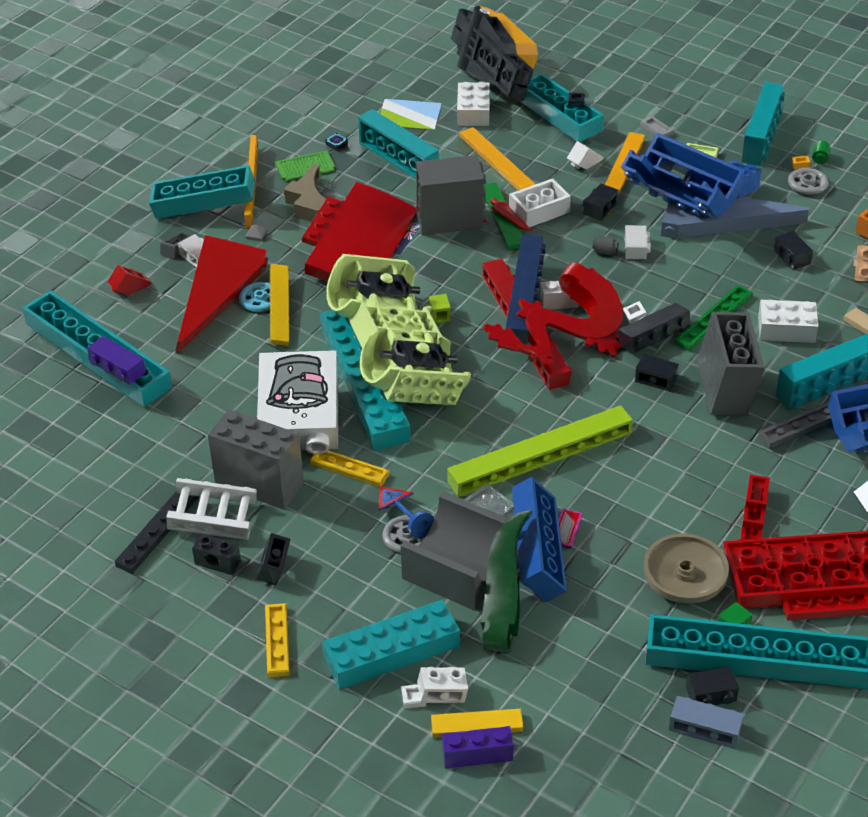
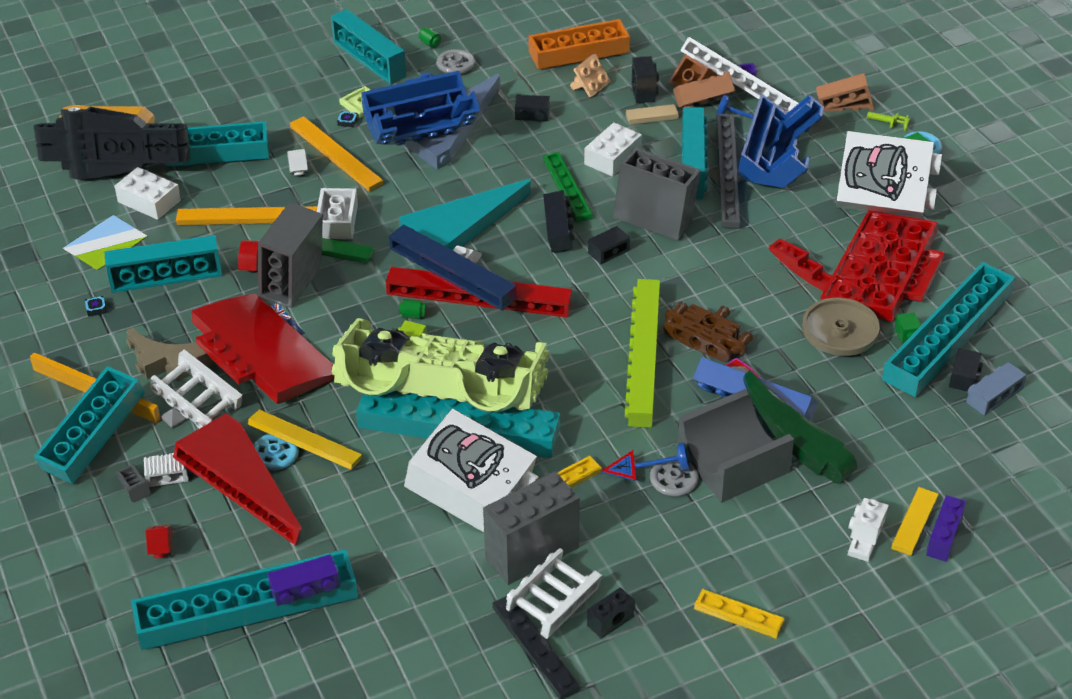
camera: 60 degrees left, 0 degrees up
black brick [256,533,291,585] -> none
bright green window [274,151,336,182] -> none
teal brick [322,599,460,690] -> none
clear plate [464,484,514,517] -> none
red animal [483,263,623,366] -> none
red bar [490,198,533,232] -> none
black tile [568,92,585,107] -> none
black brick [582,183,619,221] -> none
dark grey brick [592,236,619,256] -> none
white brick [623,301,647,324] -> none
white brick [624,225,651,260] -> none
light grey tile [640,116,674,137] -> none
light orange plate [792,156,811,170] -> none
none -> white fence [150,350,242,429]
none -> green brick [398,299,426,319]
none -> teal slope [399,179,531,269]
none -> reddish brown piece [663,301,754,362]

